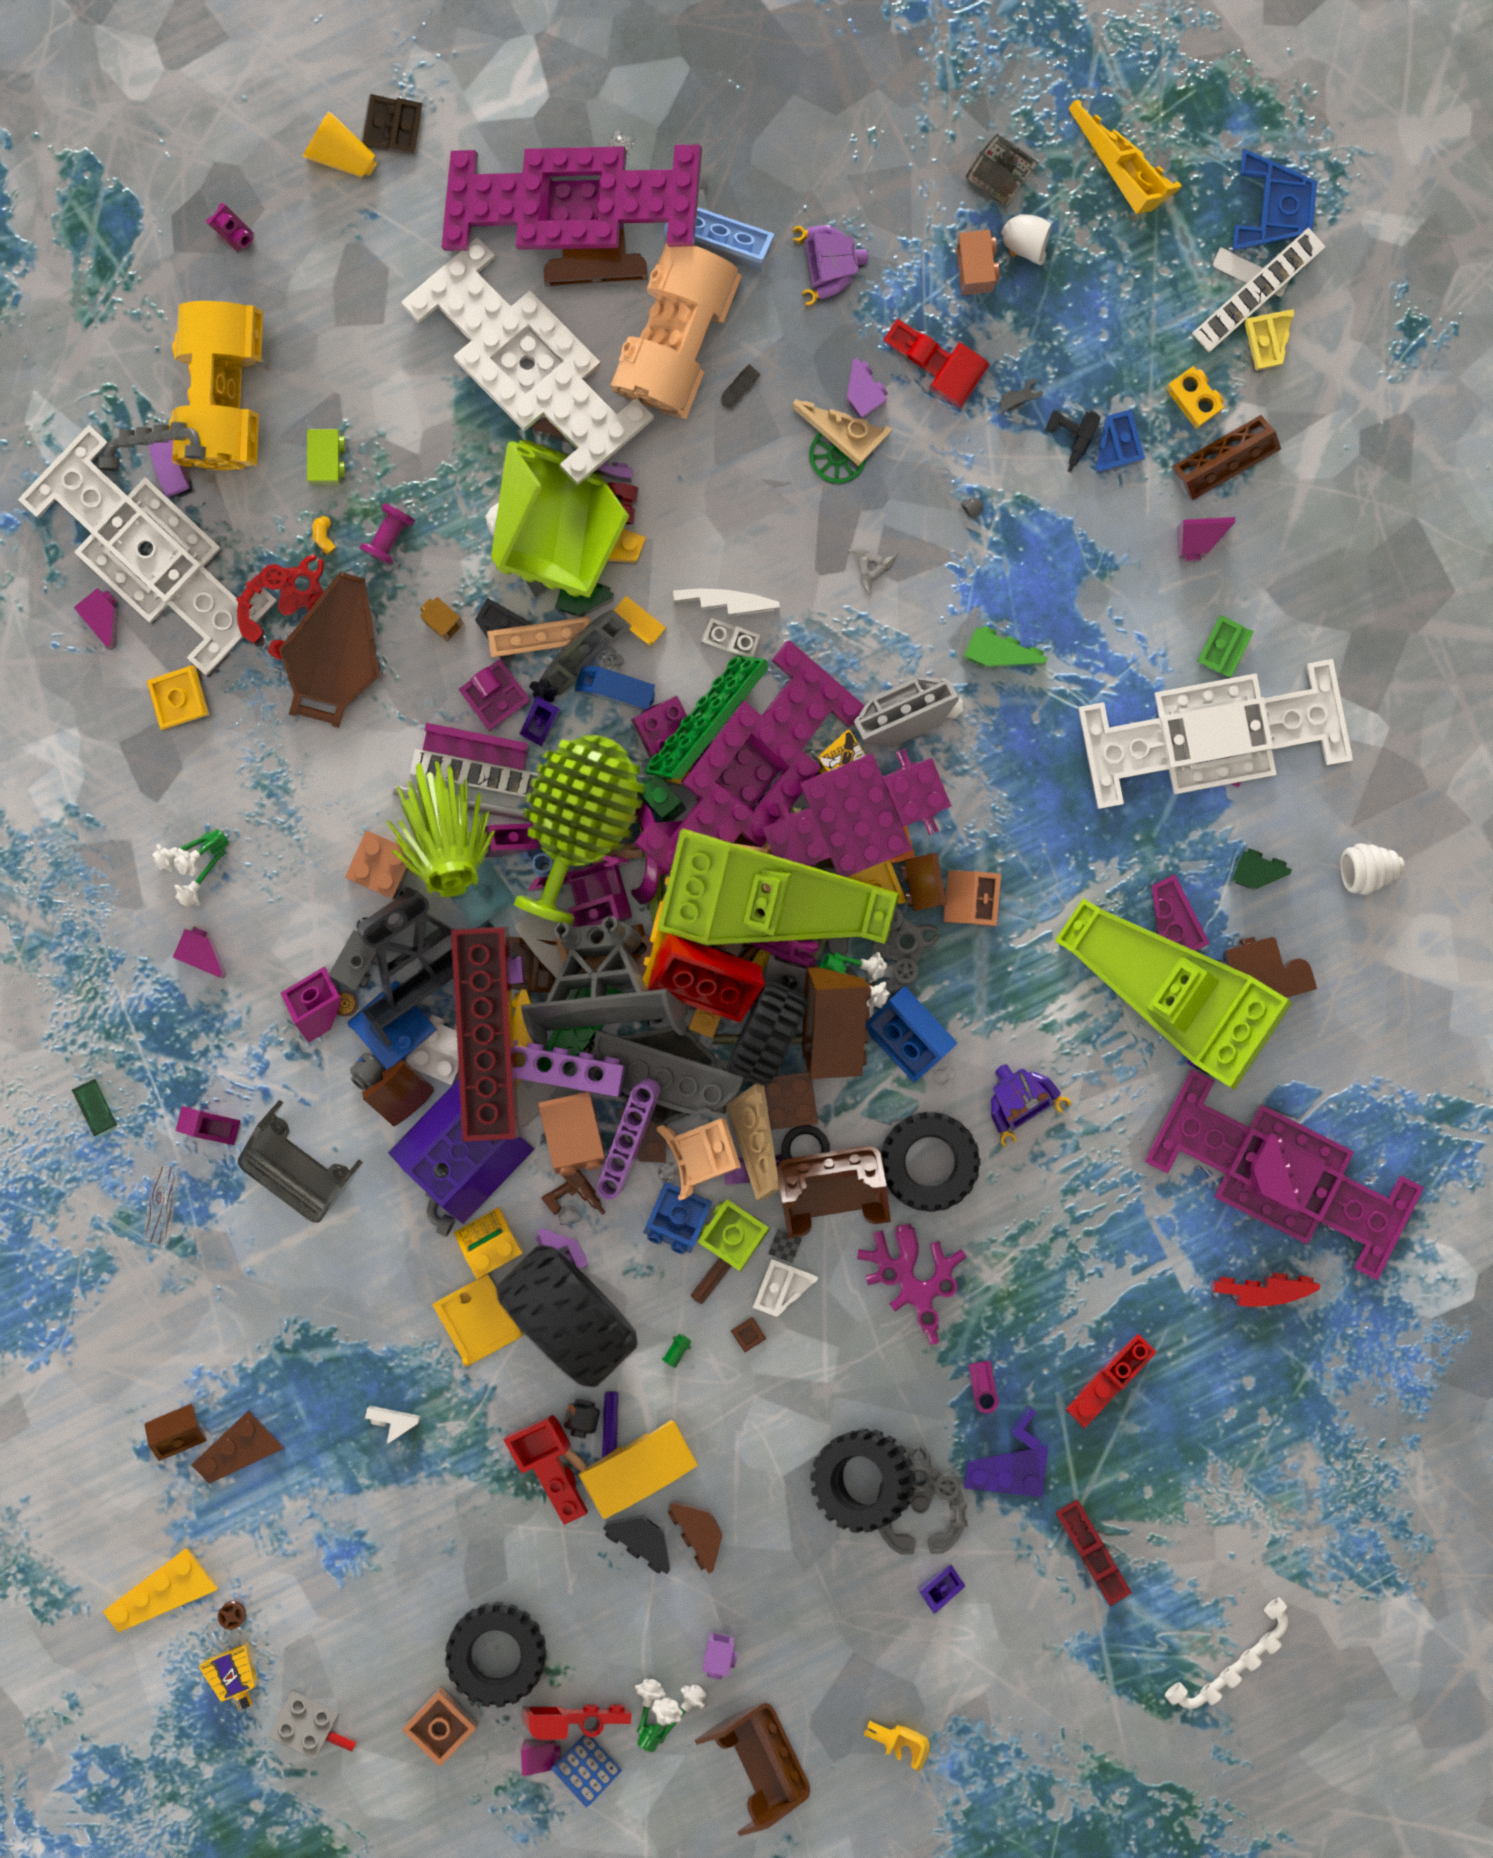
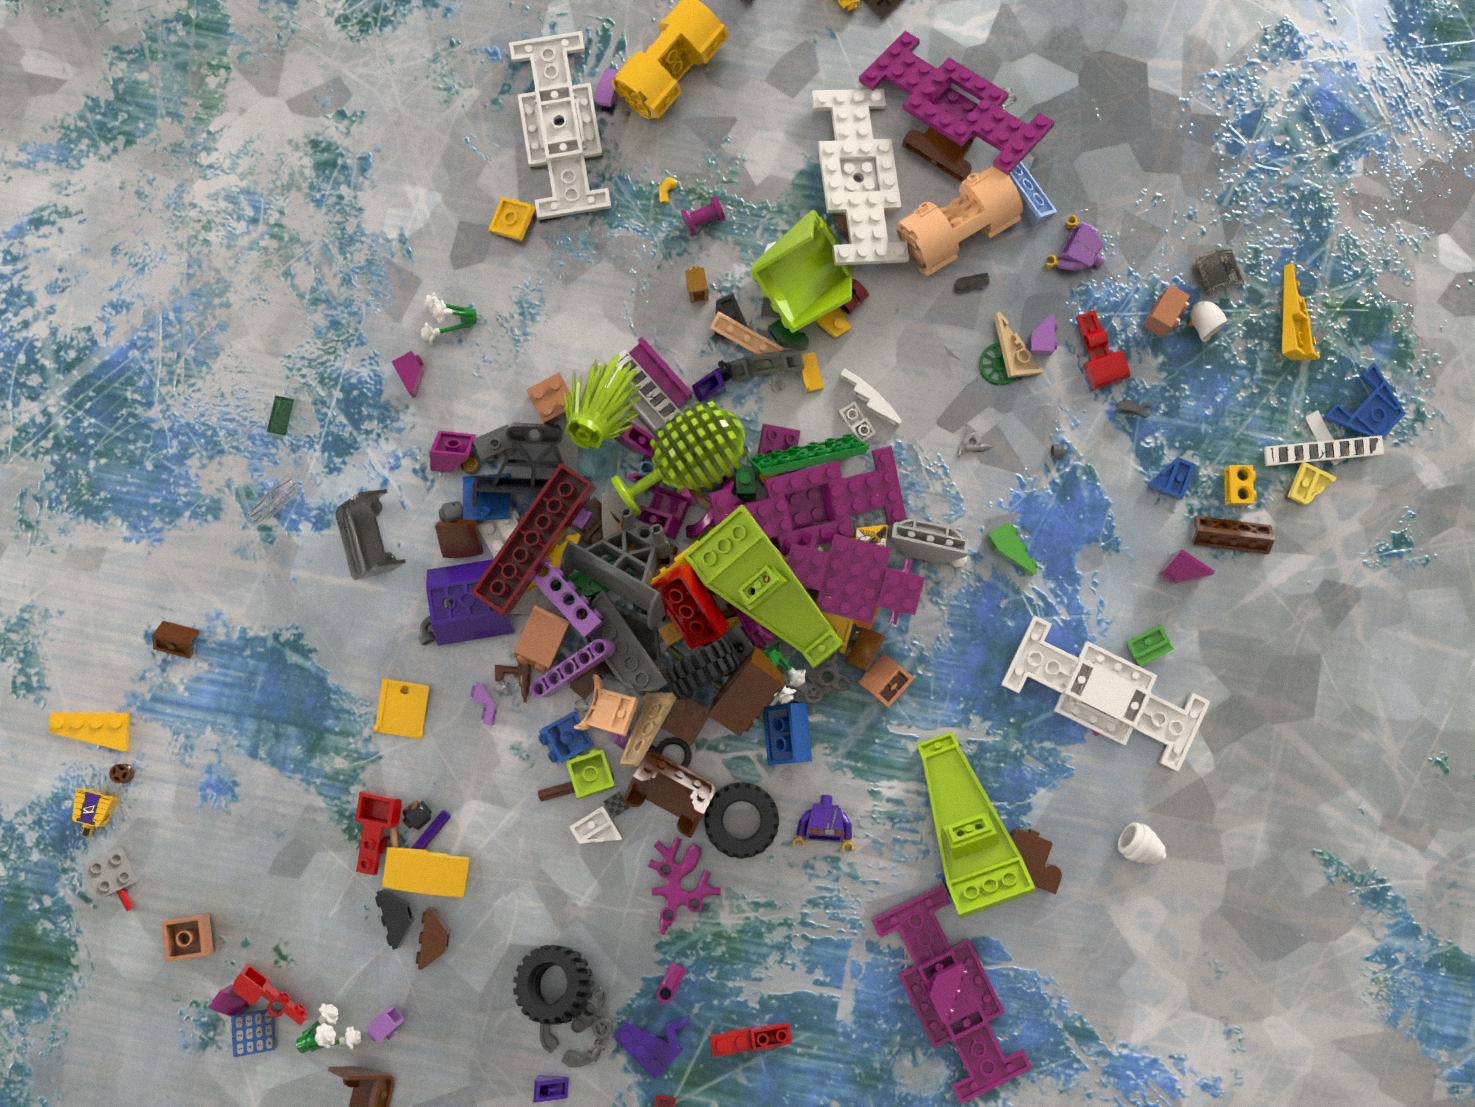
camera: 35 degrees right, 5 degrees down
magenta slope [74,588,118,650] -> none
dark grey bar [98,422,206,471] -> none
magenta slope [175,1106,241,1145] -> none
reddish brown wing [191,1410,285,1484] -> none
red piece [236,554,324,659] -> none
reddish brown windscreen [279,572,380,728] -> none
lime brick [307,429,346,485] -> none
white slope [365,1406,421,1444] -> none
black tyre [445,1602,547,1708] -> none
yellow slope [454,1207,524,1279] -> none
magenta plate [458,659,531,731] -> none
black tyre [496,1244,638,1388] -> none
blue slope [574,666,655,710] -> none
medium lavender slope [596,460,633,482] -> none
green pin [662,1333,692,1368] -> none
reddish brown tile [731,1316,767,1353] -> none
black piece [1045,410,1101,473] -> none
magenta wing [1151,874,1210,951] -> none
red slope [1211,1272,1320,1307] -> none
dark green slope [1229,848,1292,890] -> none

